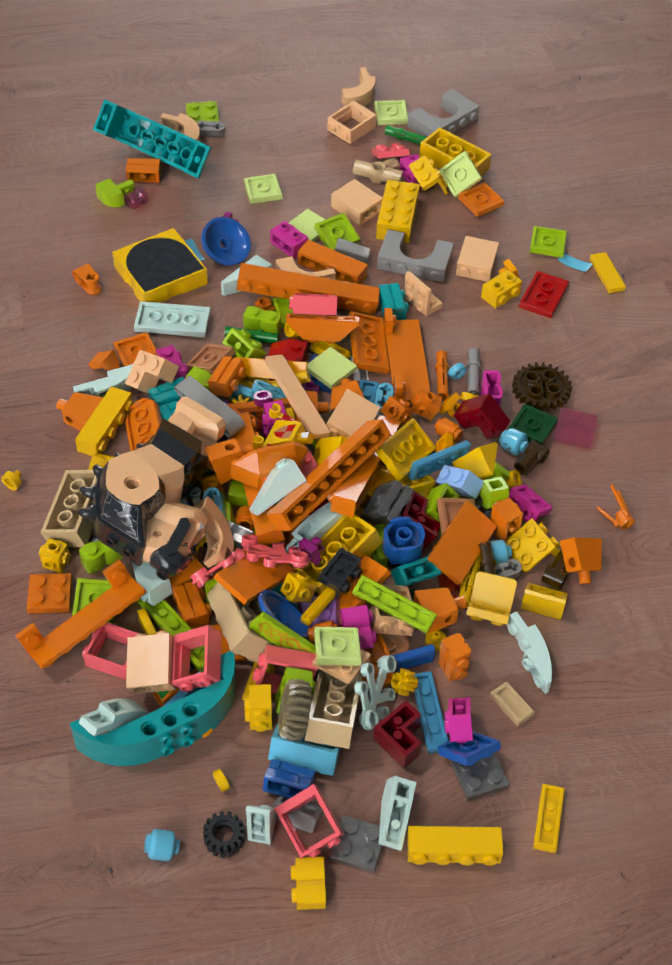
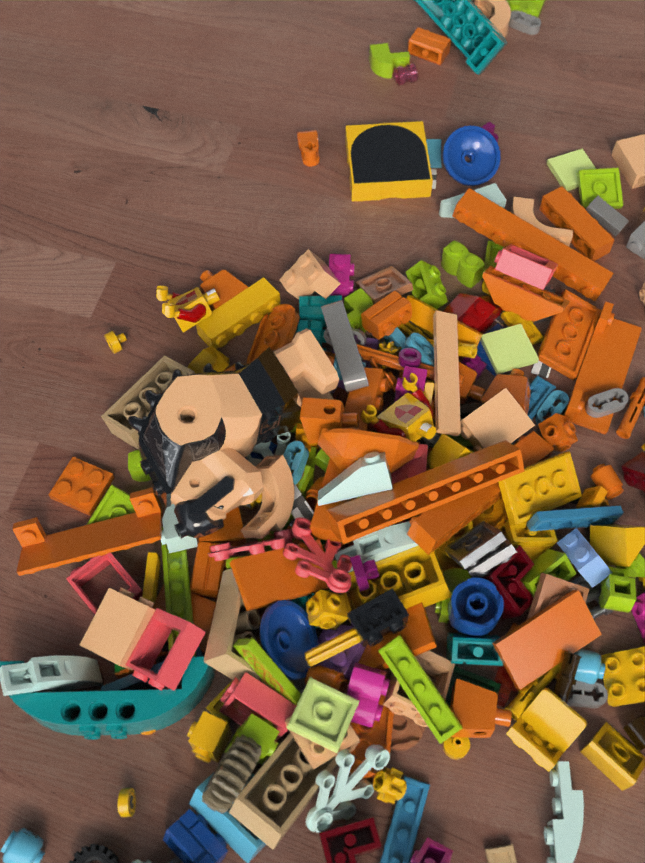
camera: 30 degrees right, 10 degrees up
yellow brick [39,538,70,573] -> none
light aqua slope [73,364,133,398] -> none
orange tile [88,350,120,371] -> none
orange plate [113,332,156,367] -> none
light aqua plate [134,301,210,338] -> none
green pin [224,326,279,344] -> none
yellowish green tile [244,174,282,204] -> none
orange plate [255,297,274,311] -> none
dark pink brick [270,221,308,259] -> none
teal brick [378,283,409,320] -> none
blue tile [393,644,435,672] -> none
orange brick [411,388,442,421] -> none
orange brick [438,633,472,681] -> none
light orange tile [439,392,461,417] -> none
orange brick [490,497,523,542] -> none
none -> torso [156,285,220,332]
none -> light grey beam [585,388,629,418]

